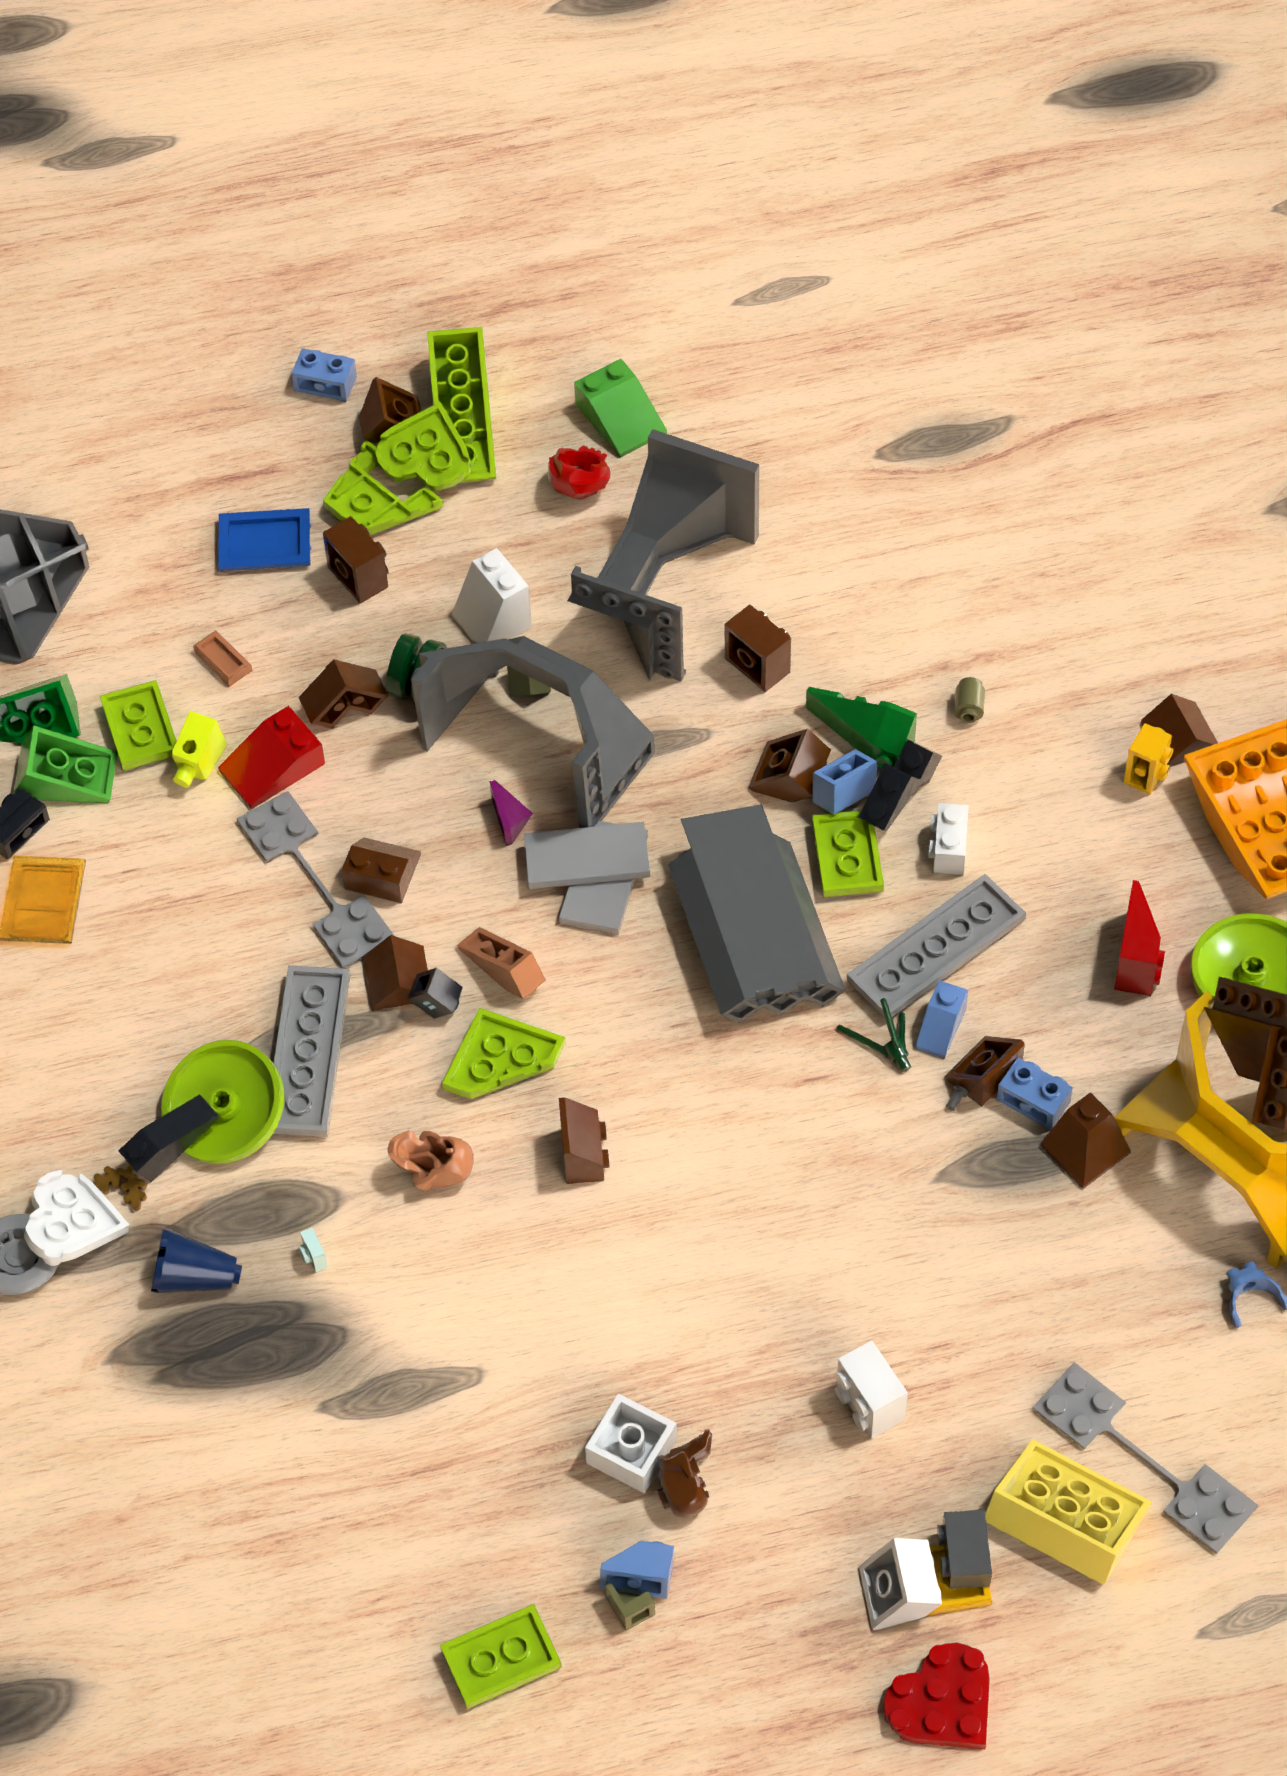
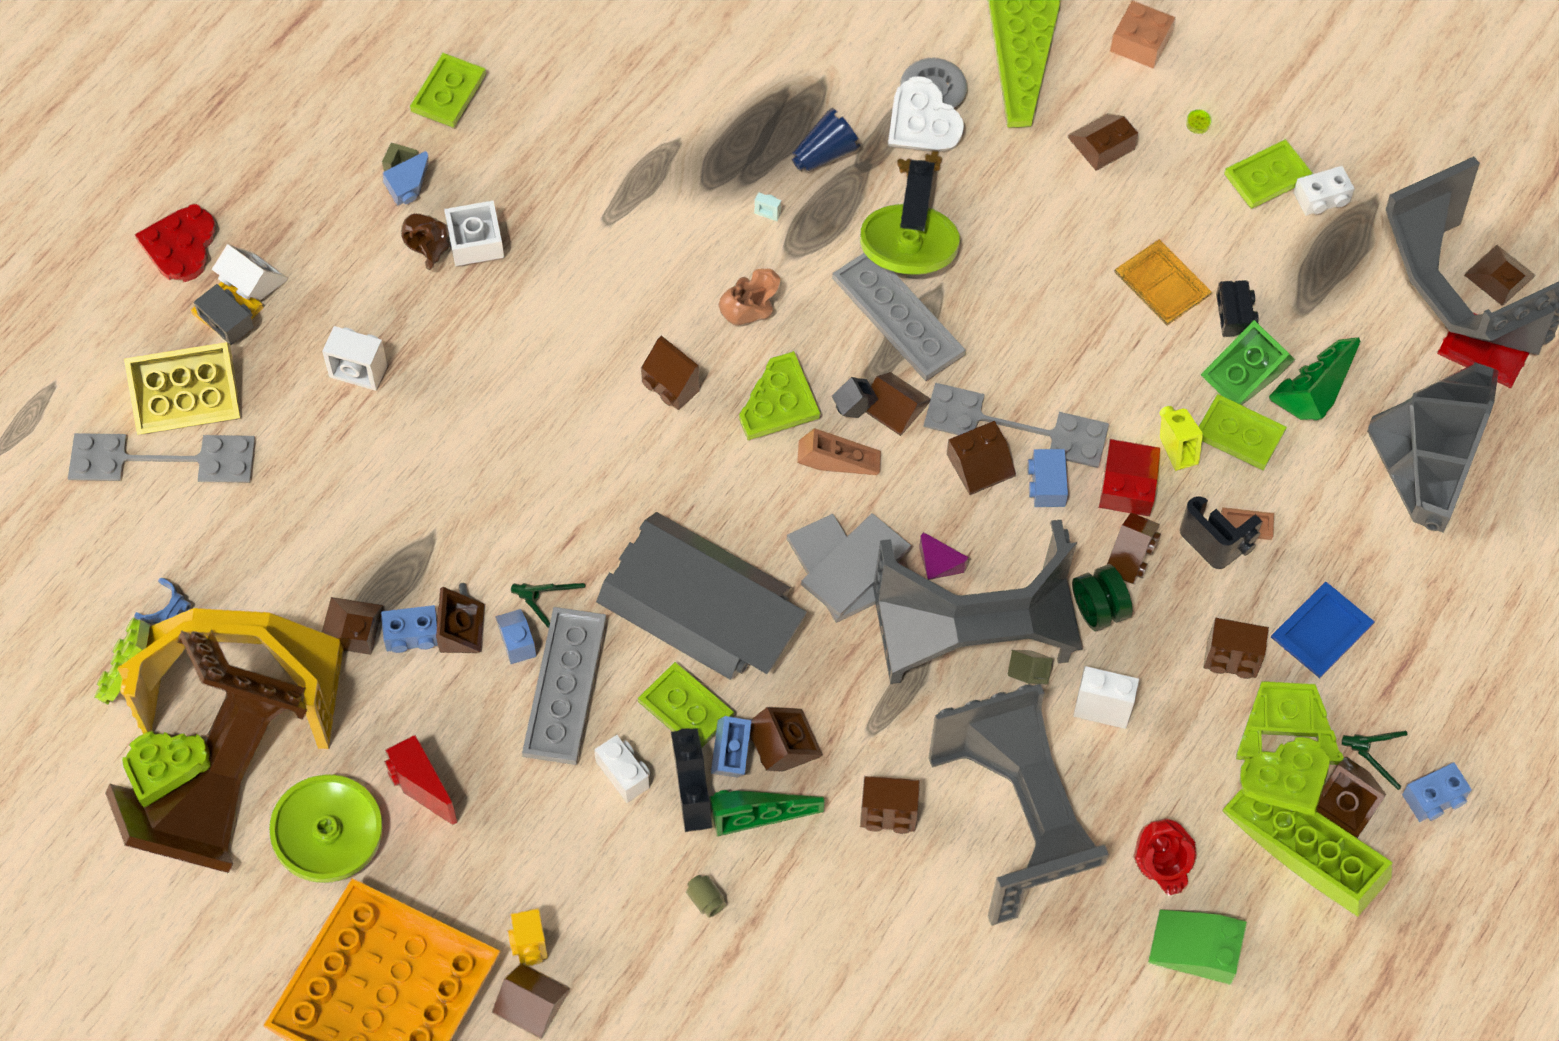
camera: 135 degrees right, 5 degrees up
none -> medium blue brick [1027,449,1068,507]
none -> black piece [1180,496,1263,569]
none -> dark green plant [1342,731,1408,790]

